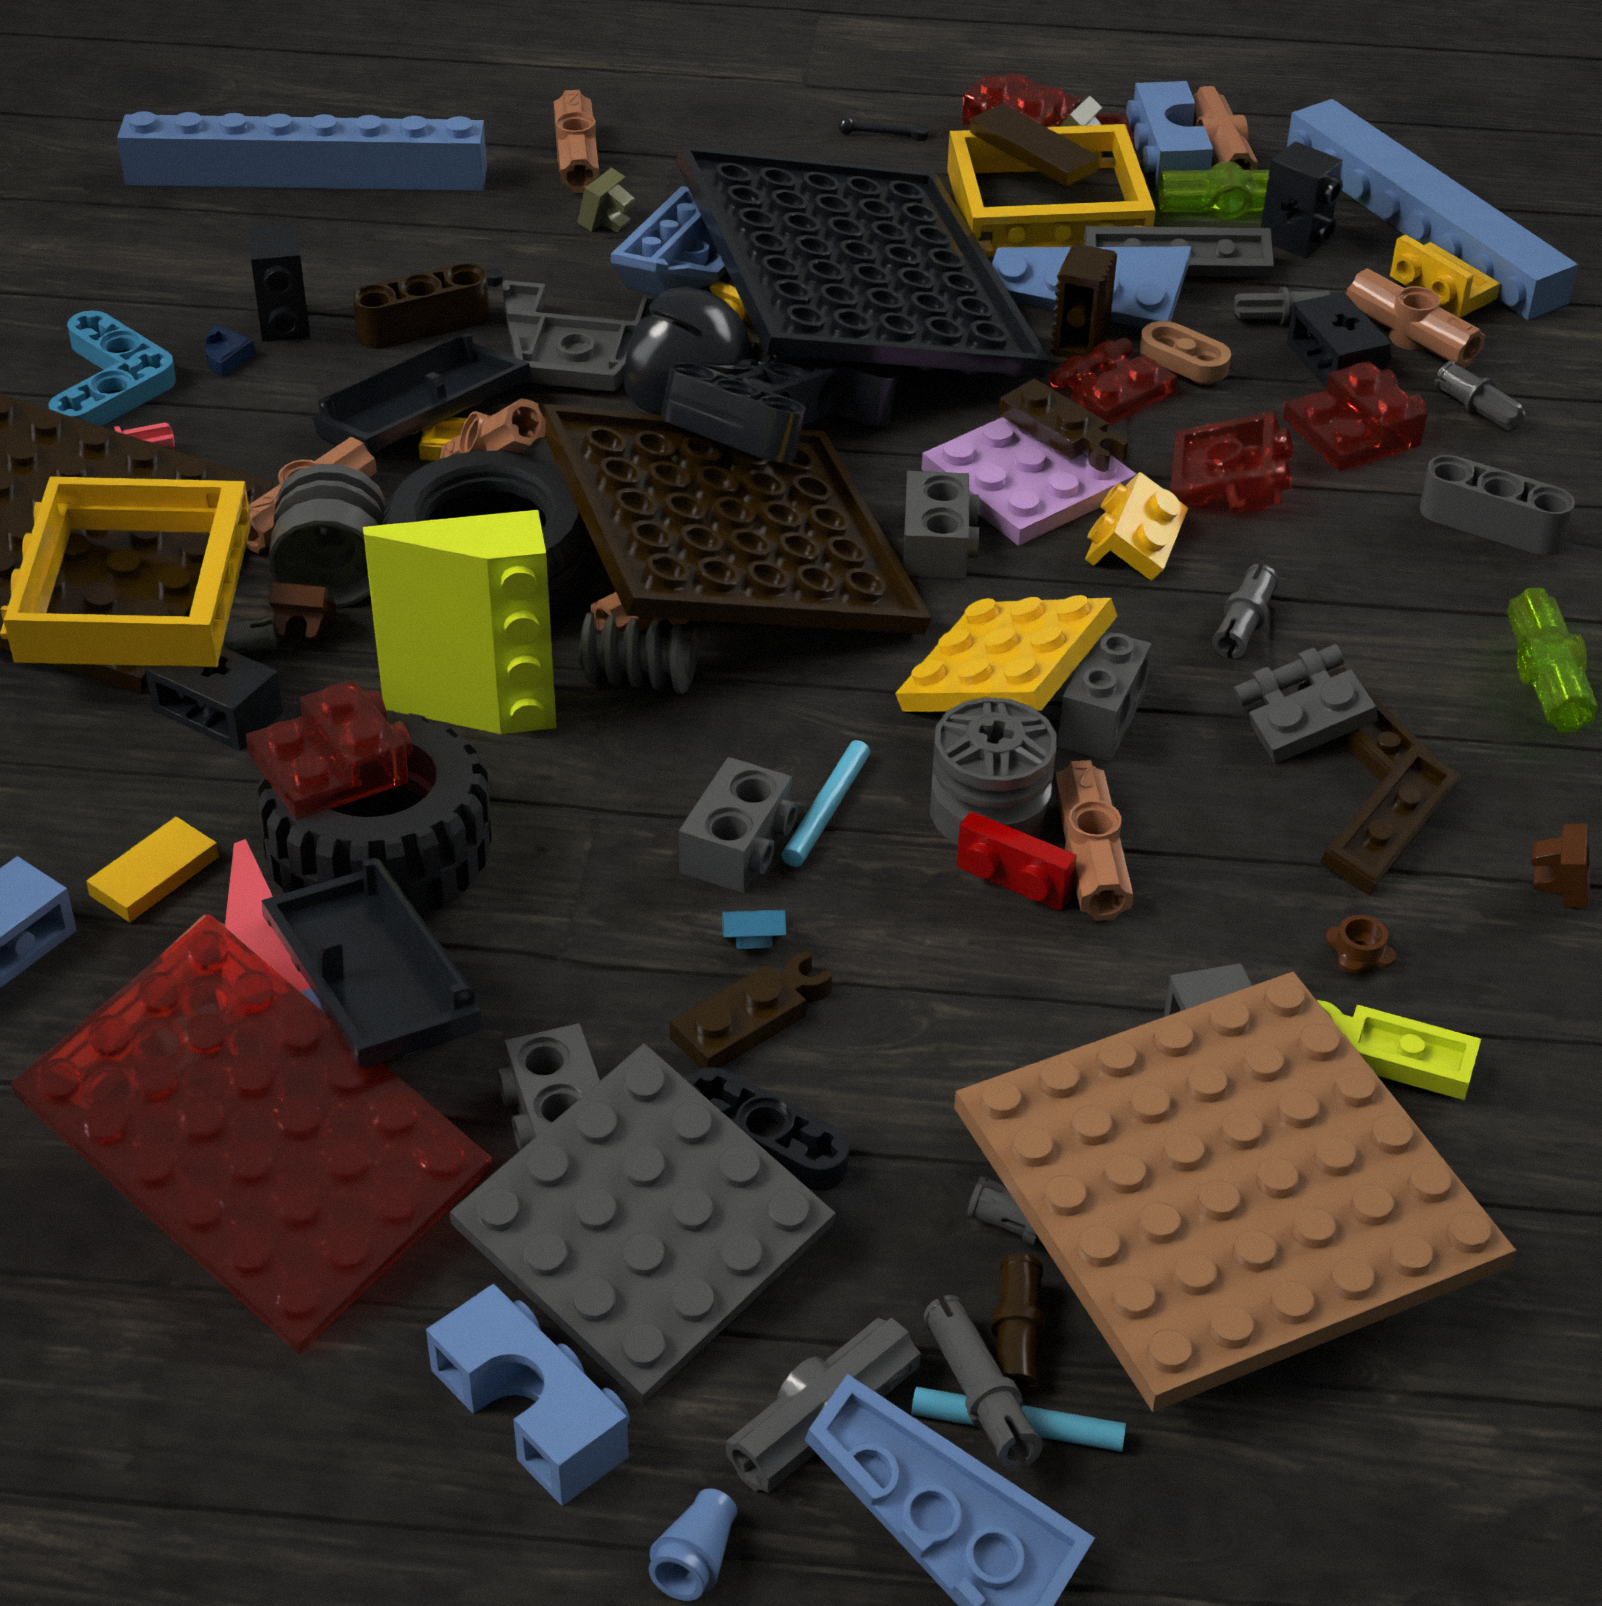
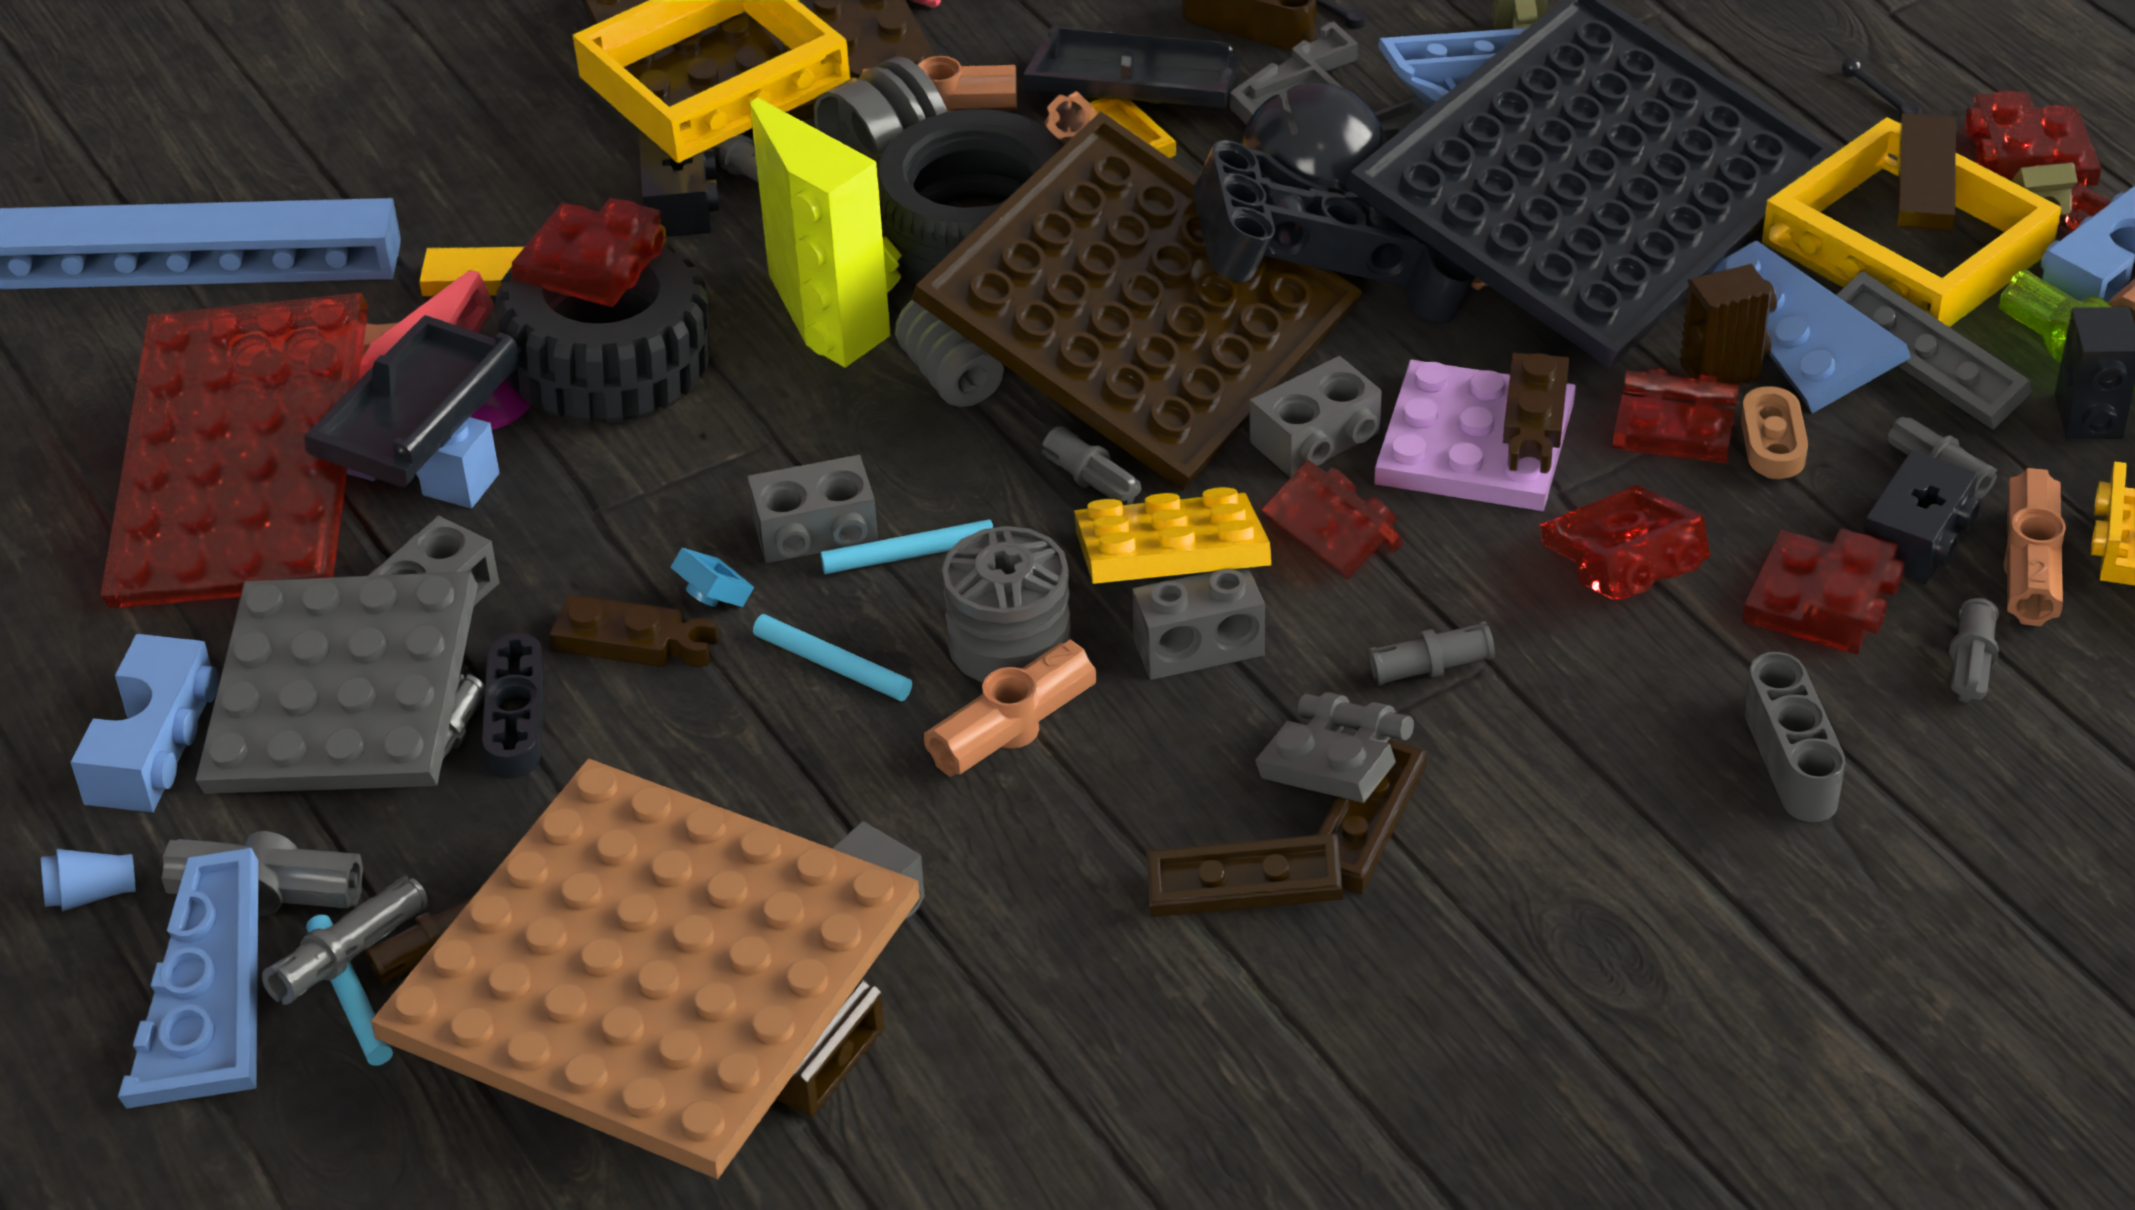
camera: 55 degrees right, 0 degrees up
red plate [957,811,1077,911] -> none
yellow bracket [1085,472,1188,581] -> none
neon yellow plate [1317,1000,1481,1100] -> none
reddish brown plate [1325,915,1396,973] -> none
clear neon green piece [1507,588,1598,733] -> none
reddish brown tile [1531,823,1591,908] -> none
none -> medium azure bar [753,614,912,701]
none -> dark grey axle [1042,426,1141,505]
none -> clear red bracket [1262,460,1403,580]

